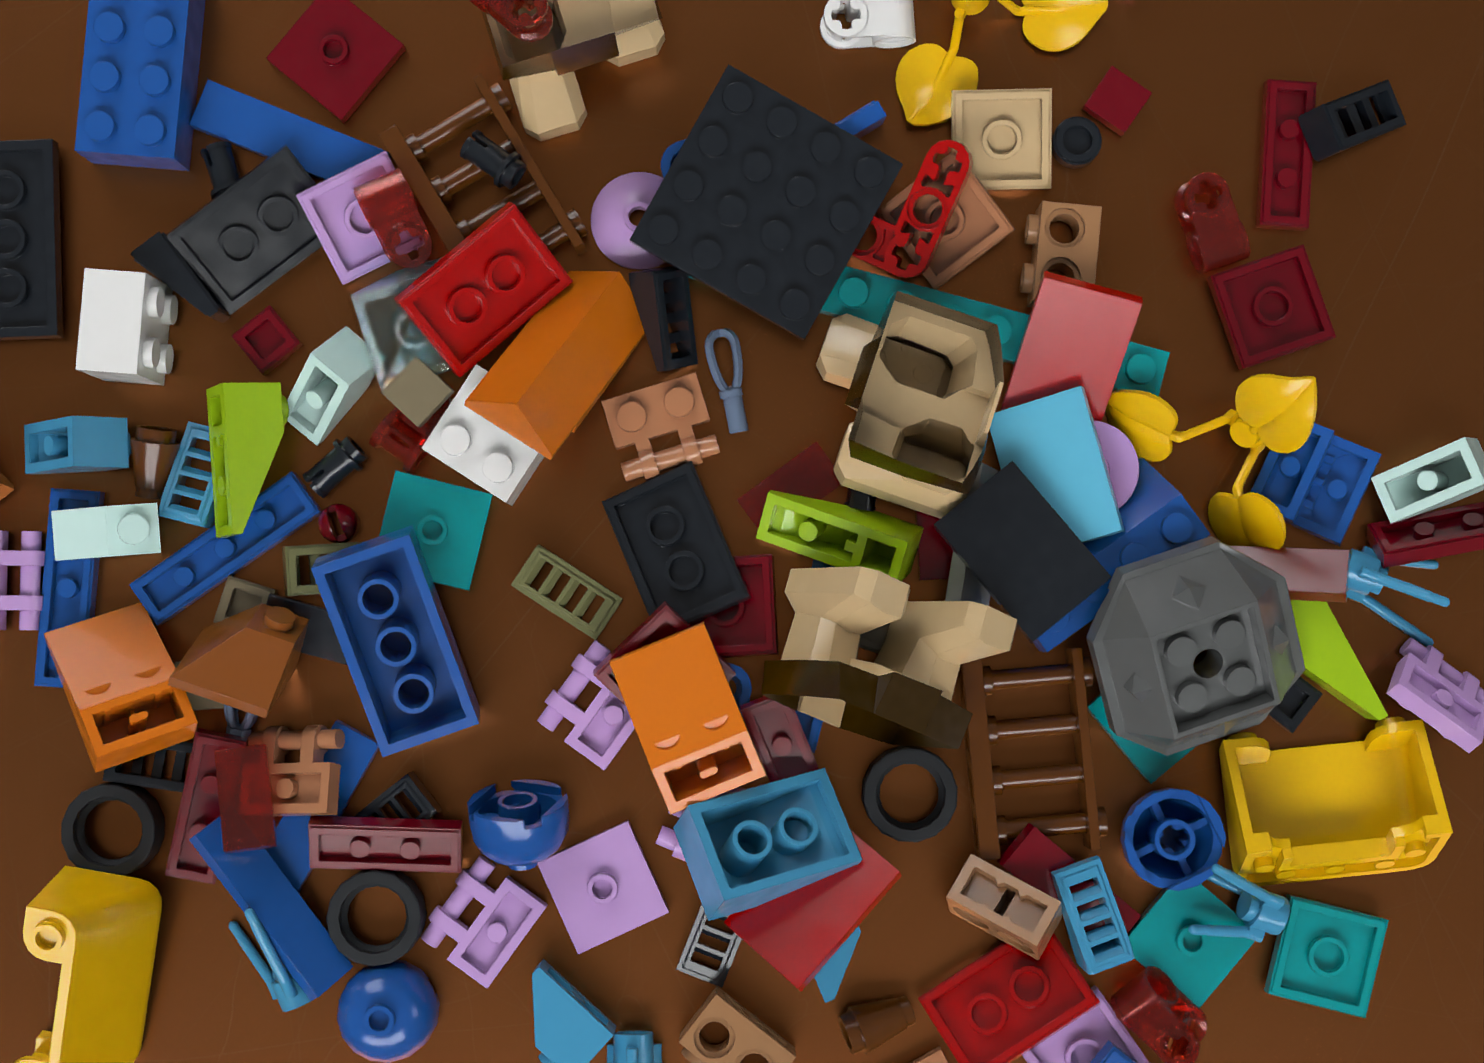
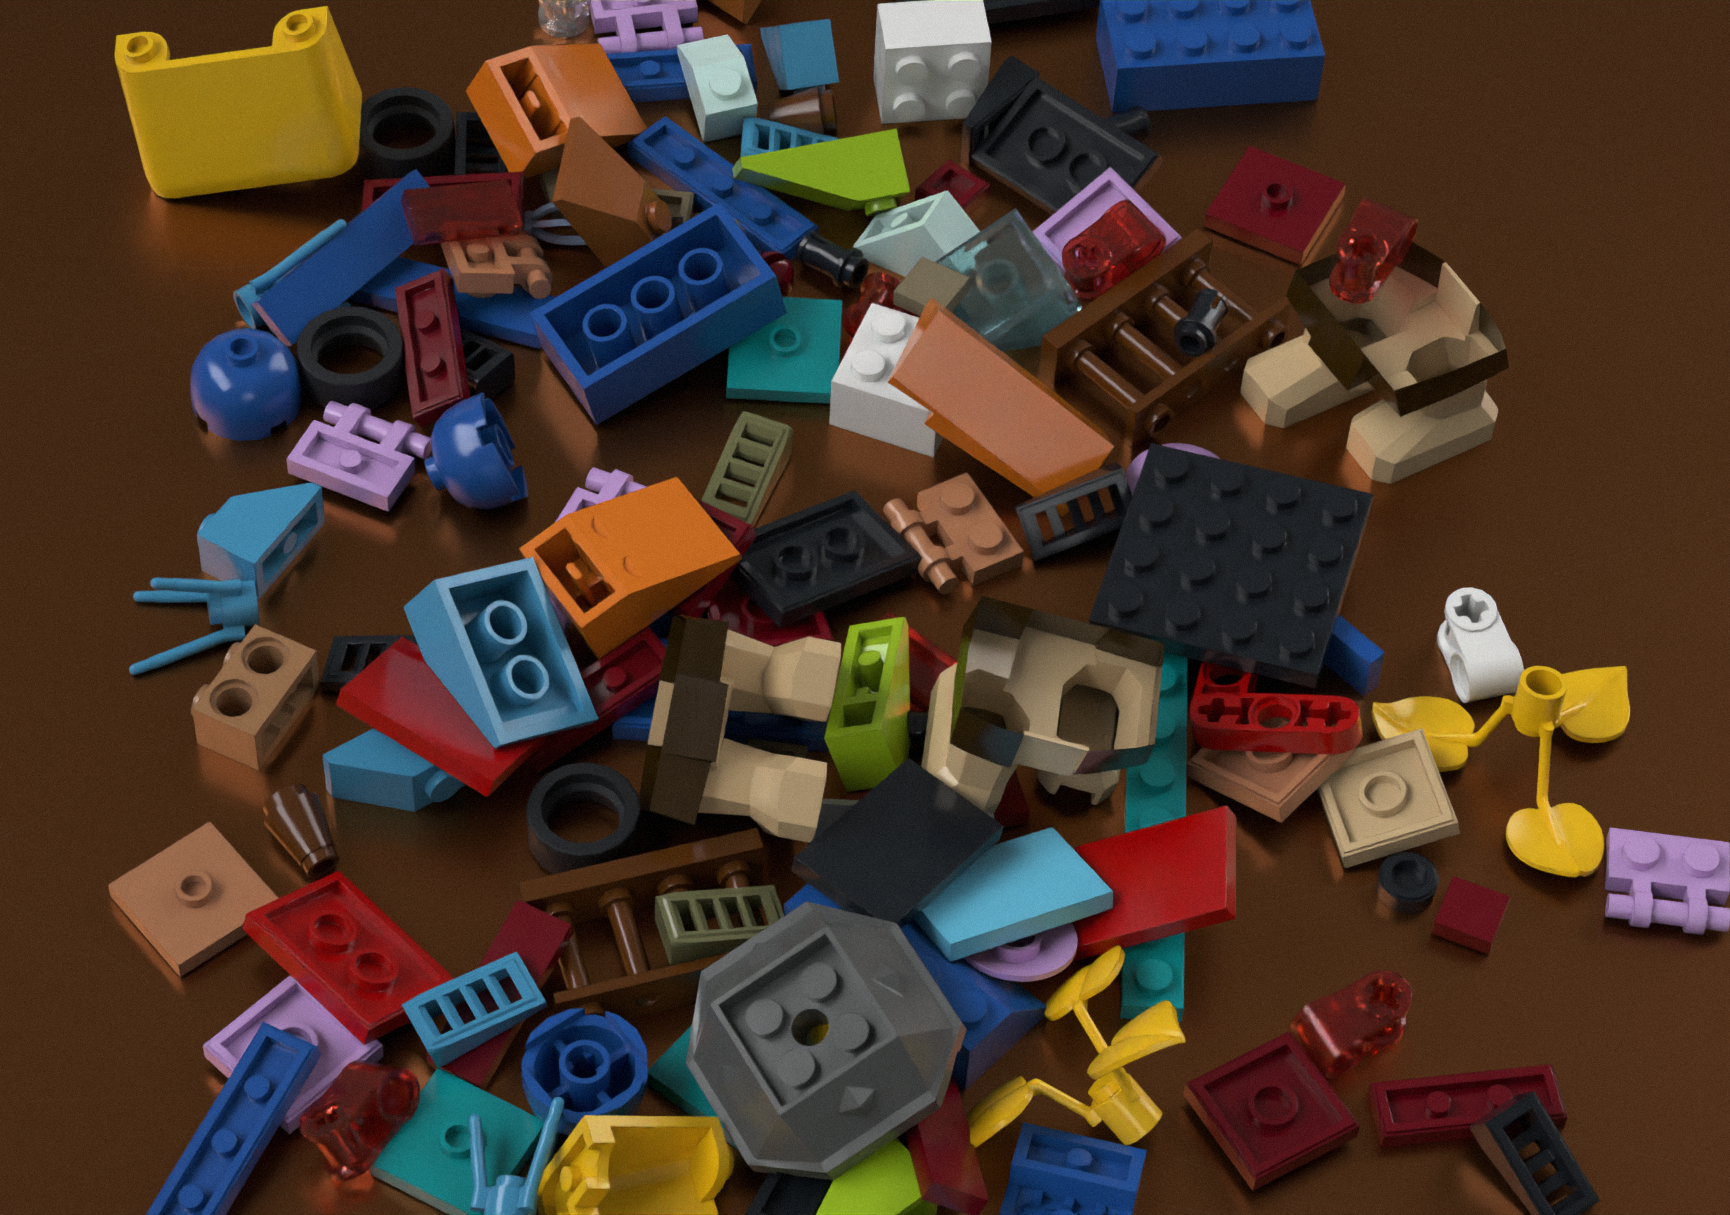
camera: 75 degrees right, 35 degrees down
blue tile [189,80,392,181] -> none
red tile [394,202,573,378] -> none
lavender plate [538,820,670,954] -> none
sand blue piece [704,328,749,434] -> none
medium nougat brick [946,854,1062,960] -> none
medium nougat brick [1020,201,1102,307] -> none
none -> olive slope [655,885,784,966]

